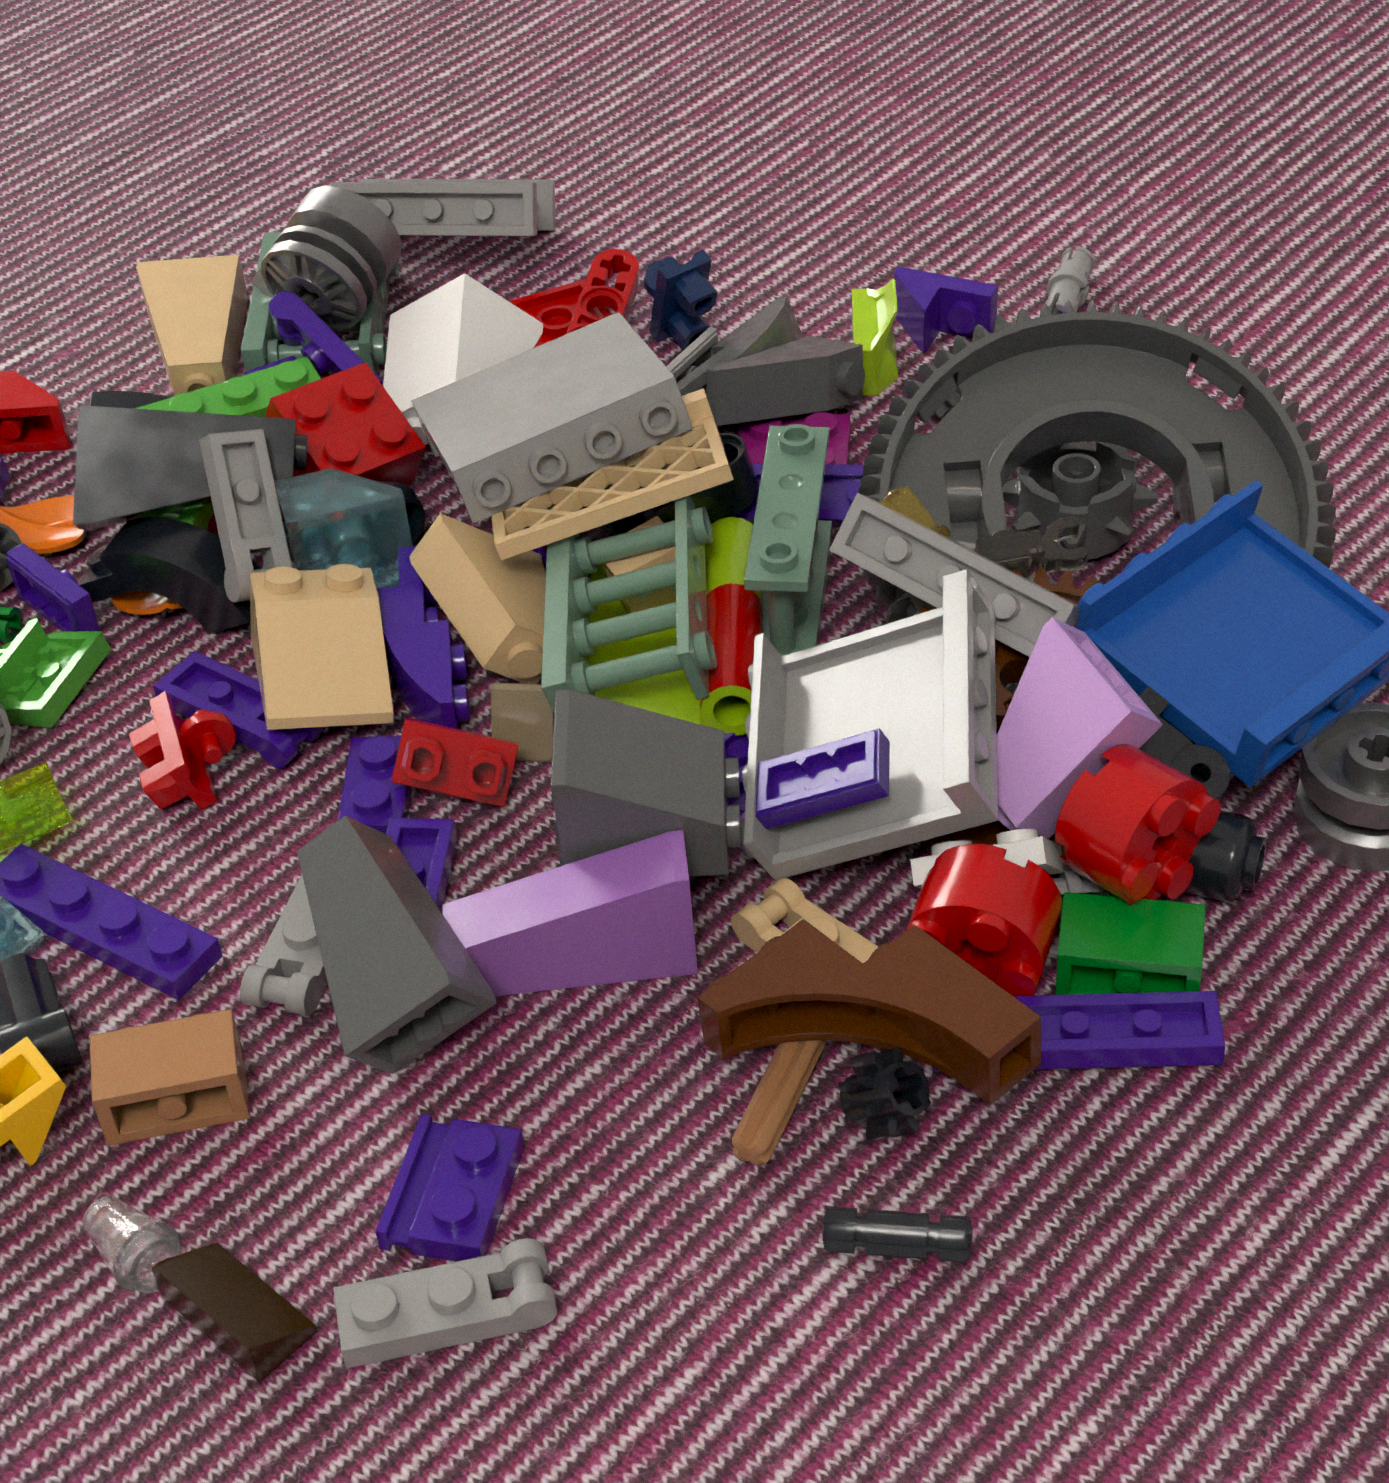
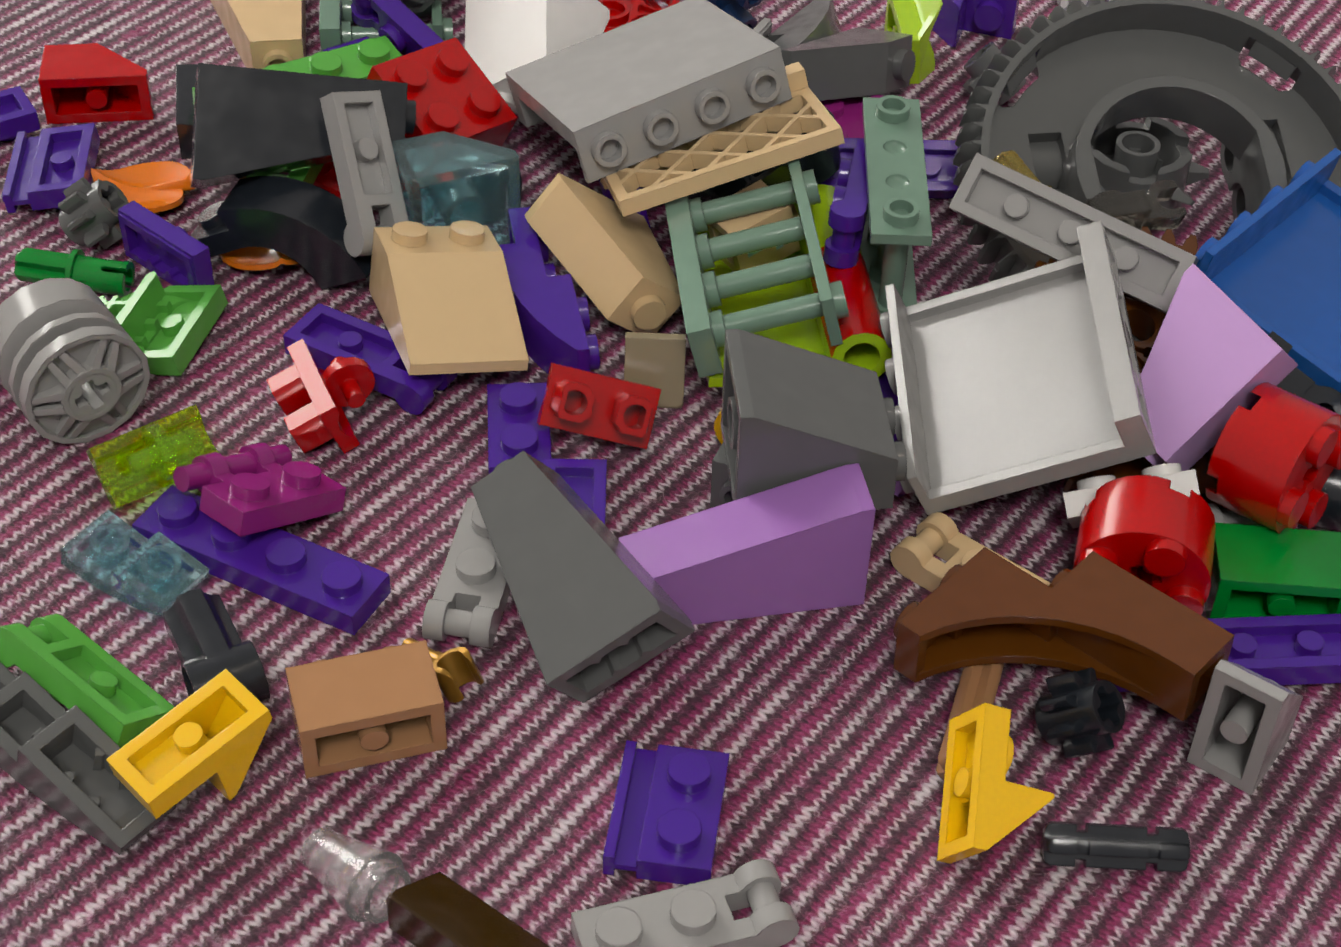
camera: 10 degrees left, 0 degrees up
dark purple plate [755,728,890,829] -> none
none -> magenta plate [173,442,346,537]
none -> pearl gold hand [402,638,484,703]
none -> dark purple plate [823,139,868,269]
none -> yellow slope [937,703,1055,864]
none -> light grey slope [1187,659,1303,795]

